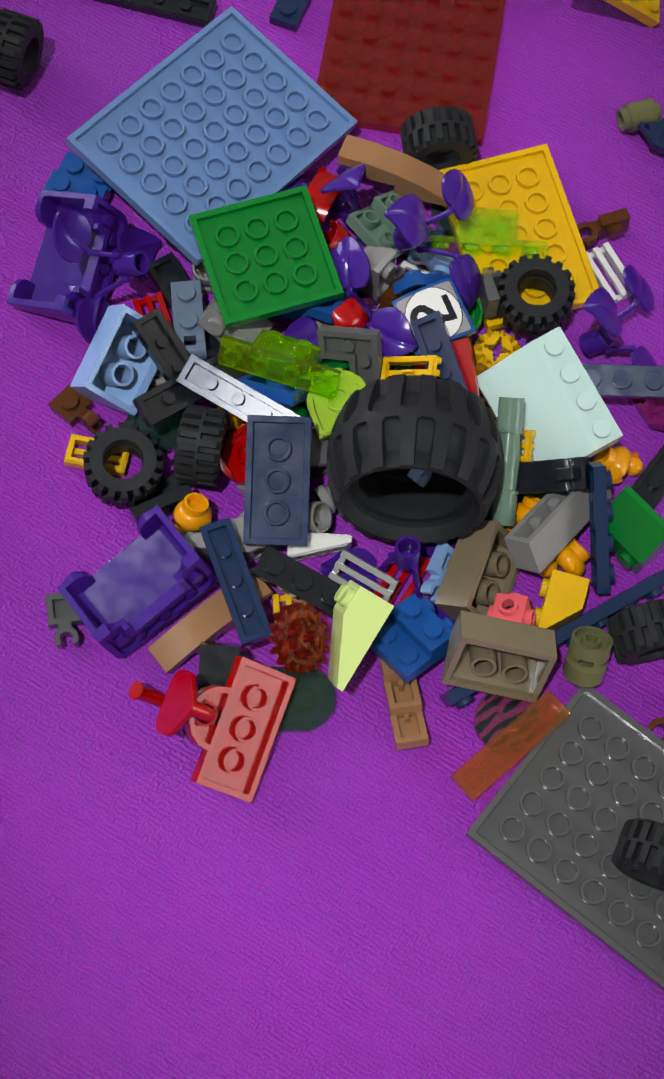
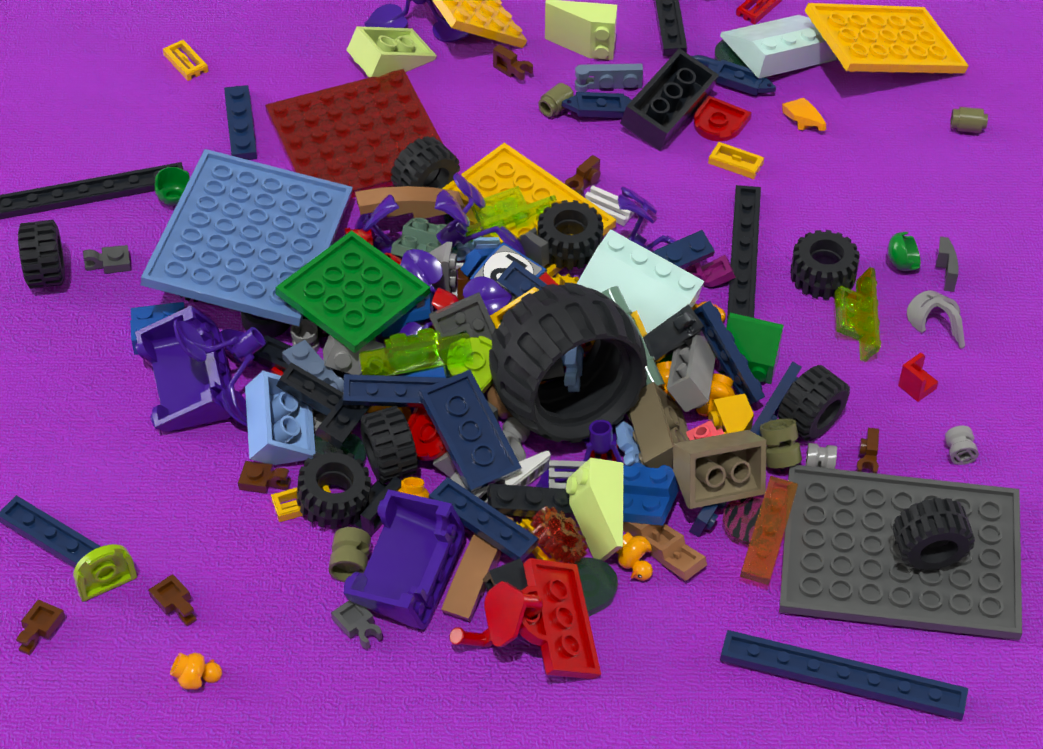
camera: 30 degrees left, 20 degrees down
none -> dark grey plate [83,245,131,274]
none -> green hair [154,167,190,206]
none -> olive wheel [328,527,371,582]
none -> reddish brown plate [493,44,533,80]
none -> light orange animal [616,532,653,581]
none -> dark blue plate [720,630,969,720]
none -> light grey wheel [805,443,837,469]

